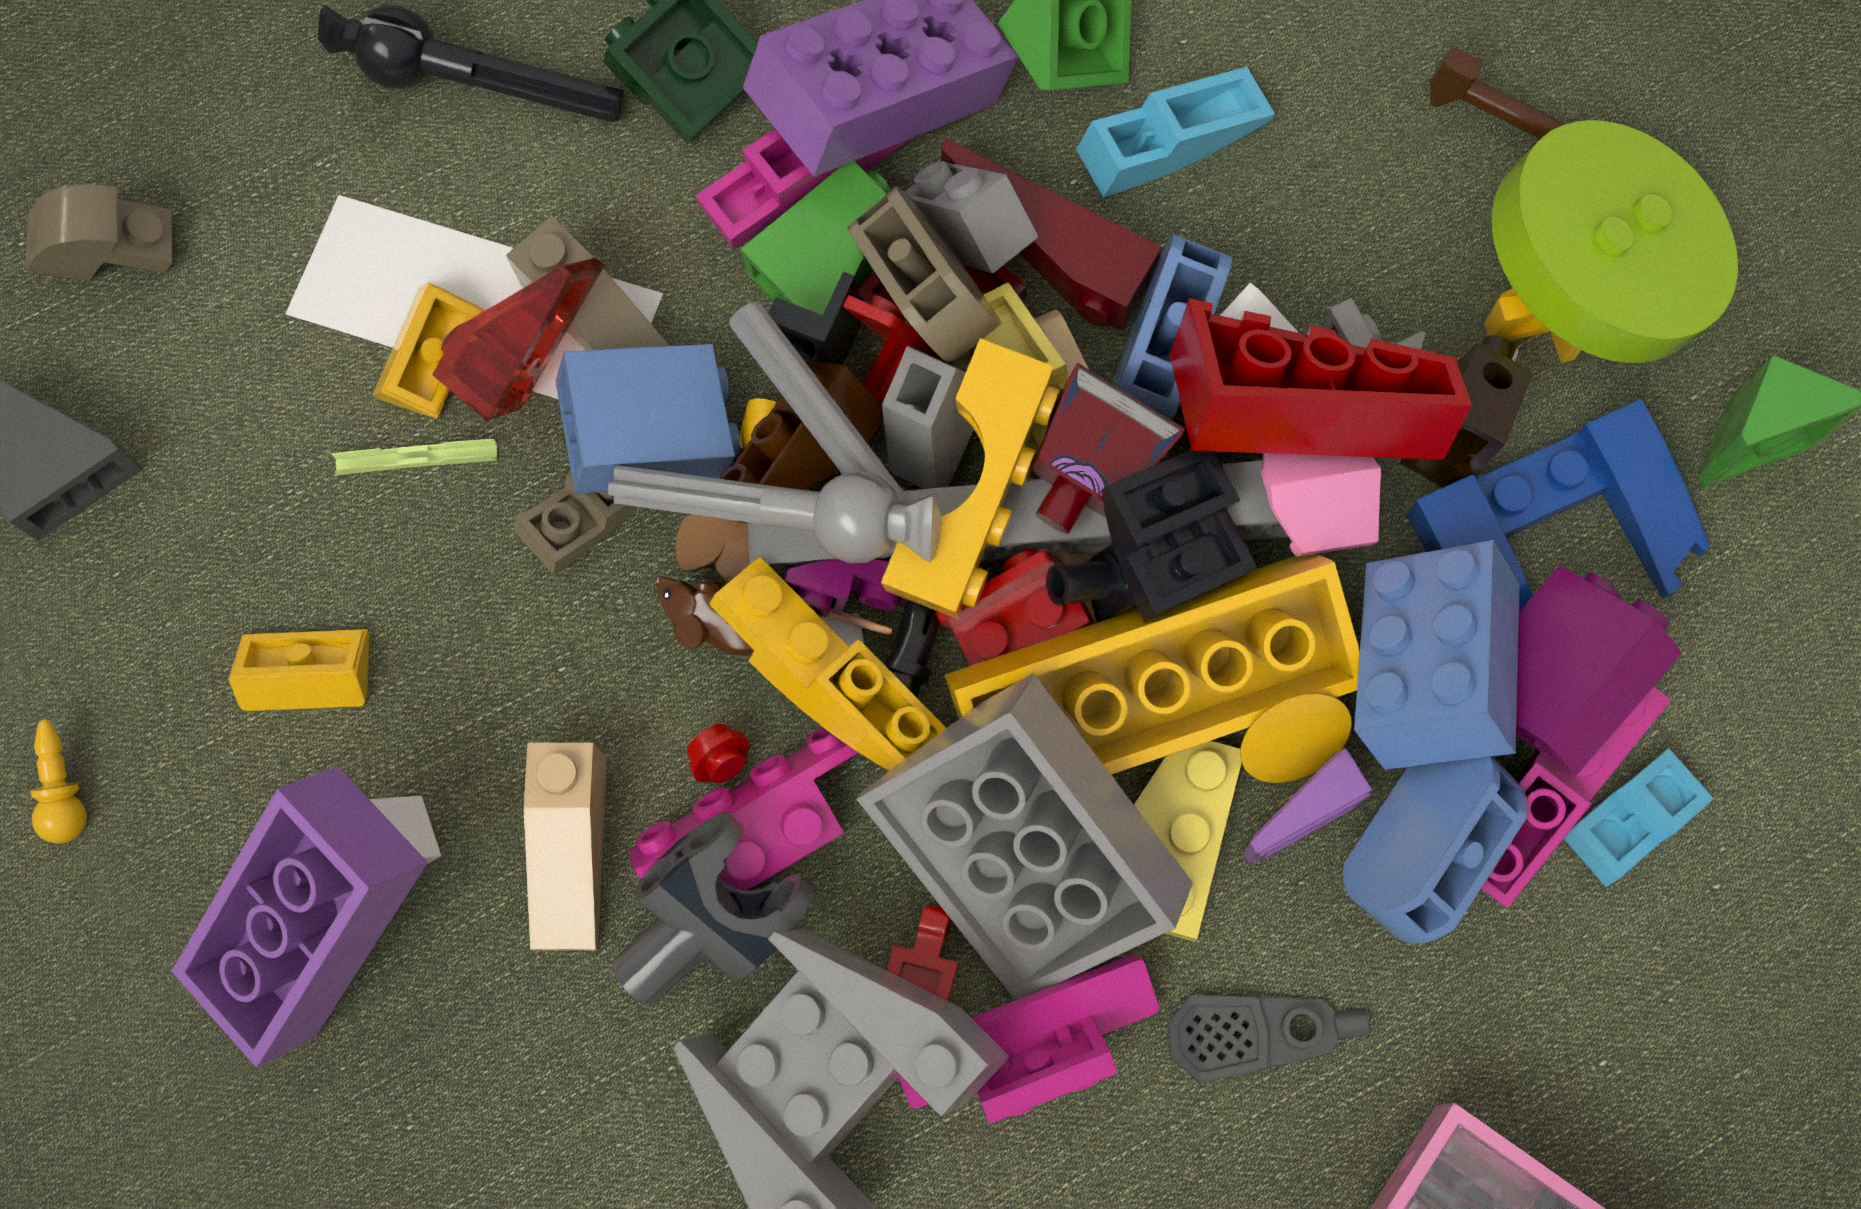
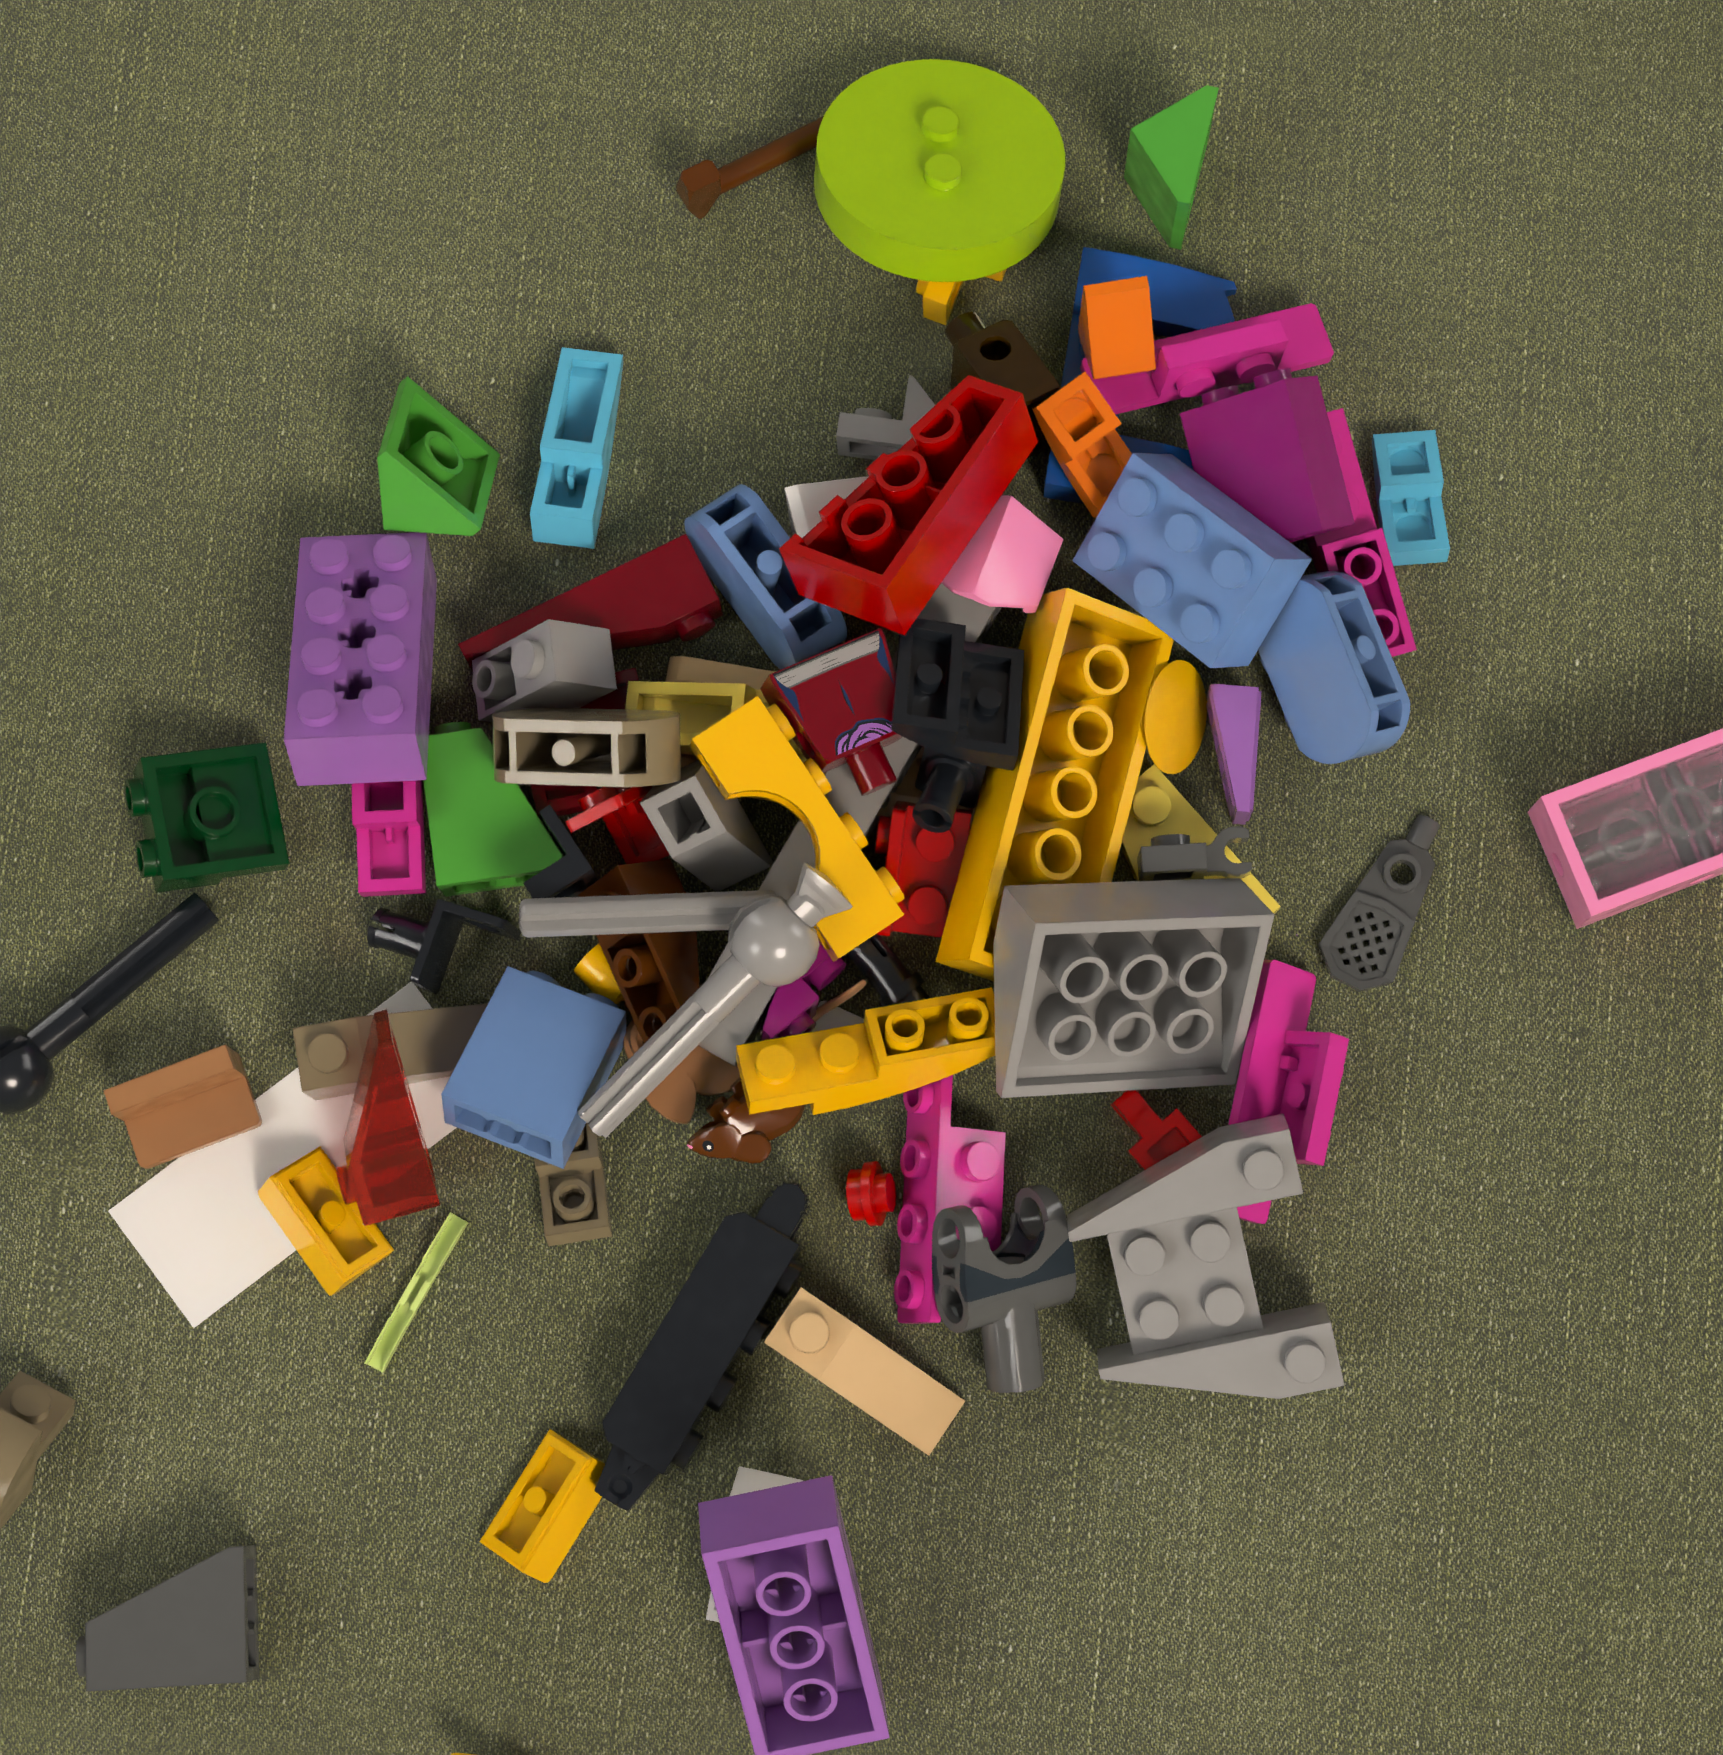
camera: 55 degrees left, 5 degrees up
none -> medium nougat panel [103,1044,262,1169]
none -> black bracket [367,899,521,994]
none -> black hinge [594,1182,810,1511]
none -> orange slope [1033,371,1132,518]
none -> orange slope [1078,276,1156,380]
none -> dark pink bracket [1080,303,1334,415]
none -> dark grey plate [1137,826,1252,881]

